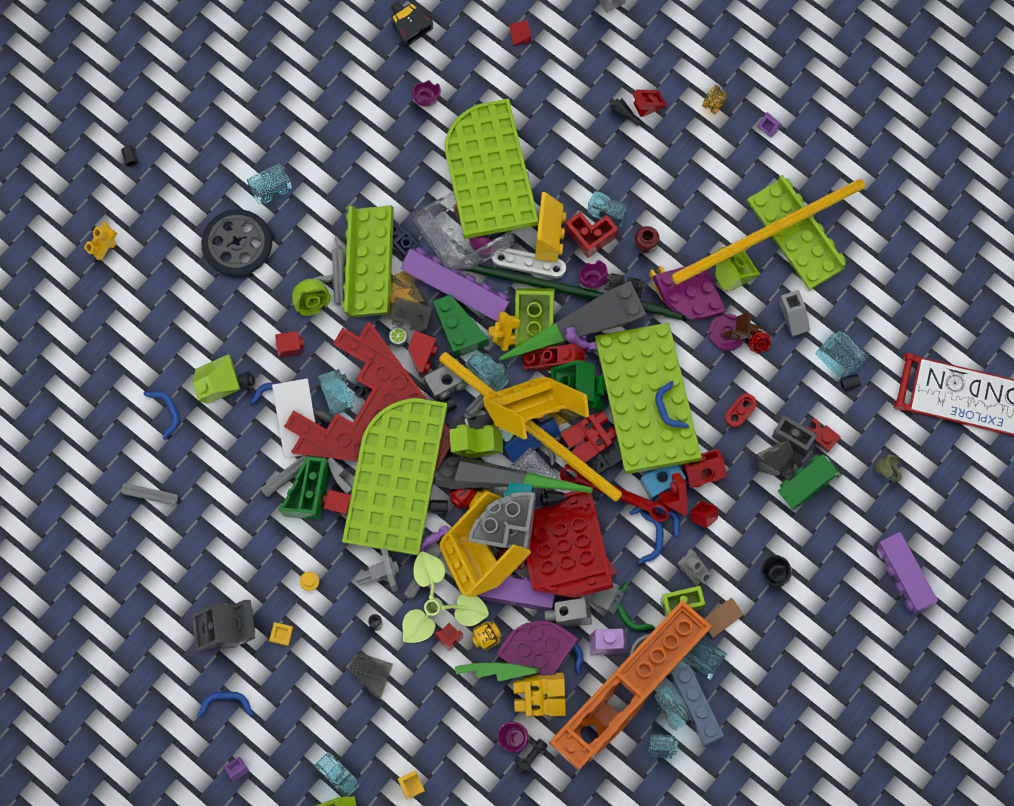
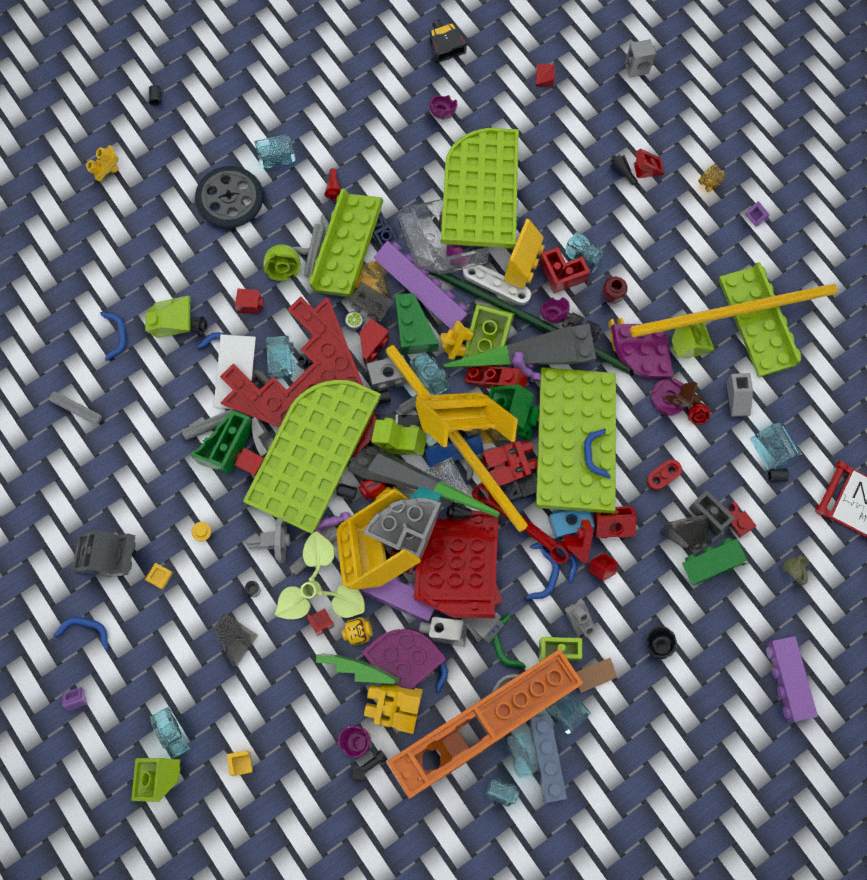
camera: 10 degrees right, 0 degrees up
lavender torso [589,629,628,655] -> none
none -> red cone [324,168,341,200]

